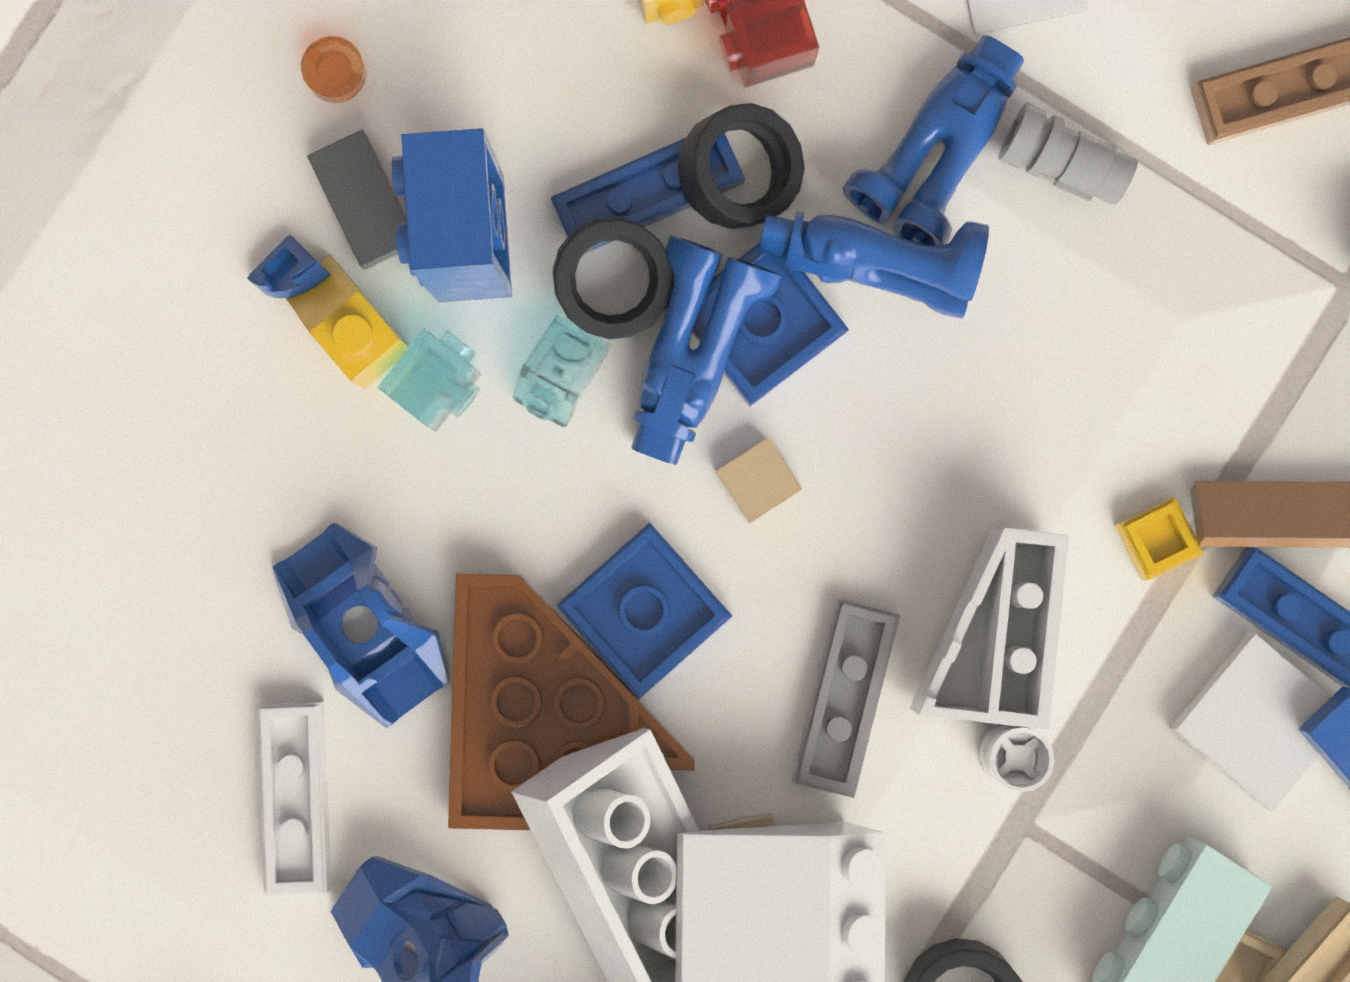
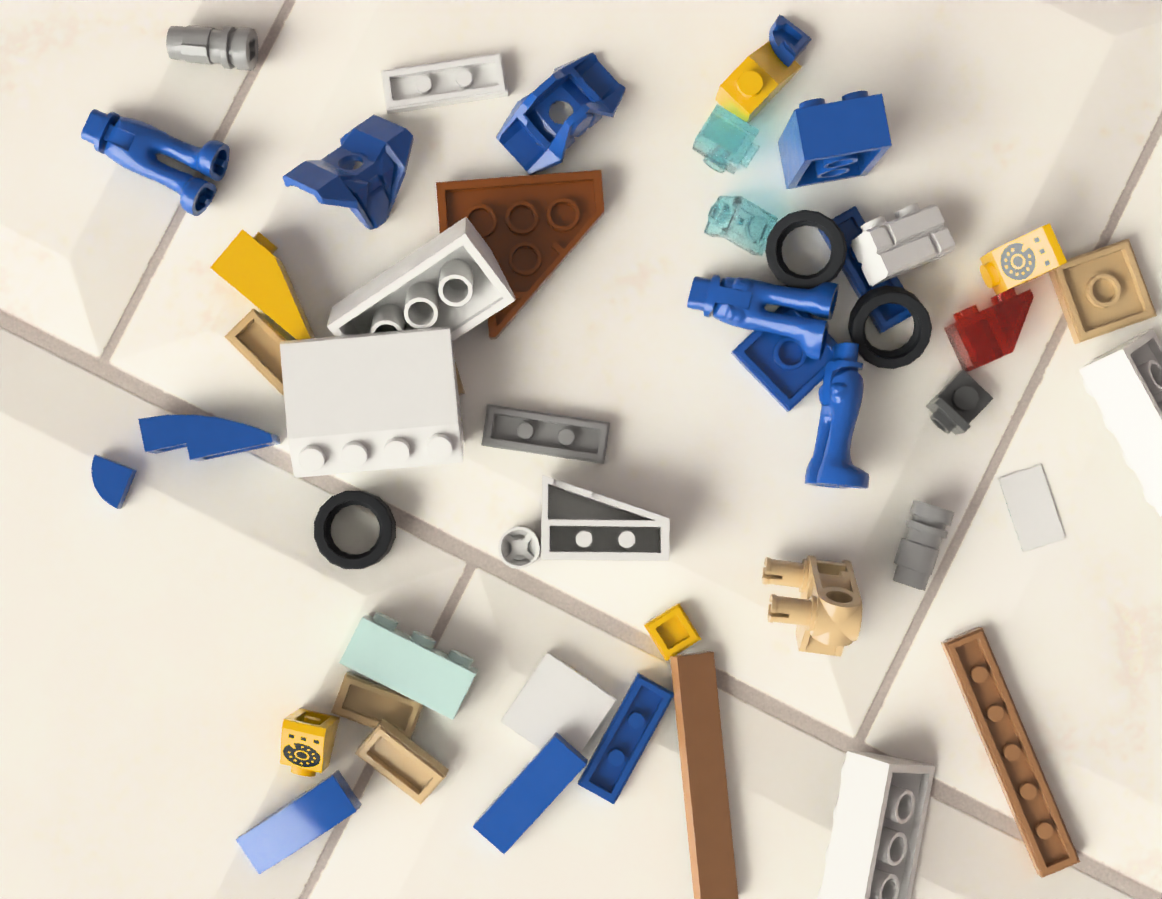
camera: 85 degrees right, 0 degrees up
clear orange tile [301,36,367,103] -> none
dark grey tile [307,129,407,270] -> none
blue tile [556,523,733,699] -> none
tan tile [716,437,802,524] -> none
blue piece [842,35,1024,246] -> none
none -> tan piece [762,555,862,657]
none -> white brick [851,203,956,286]
none -> dark grey bracket [926,370,993,435]

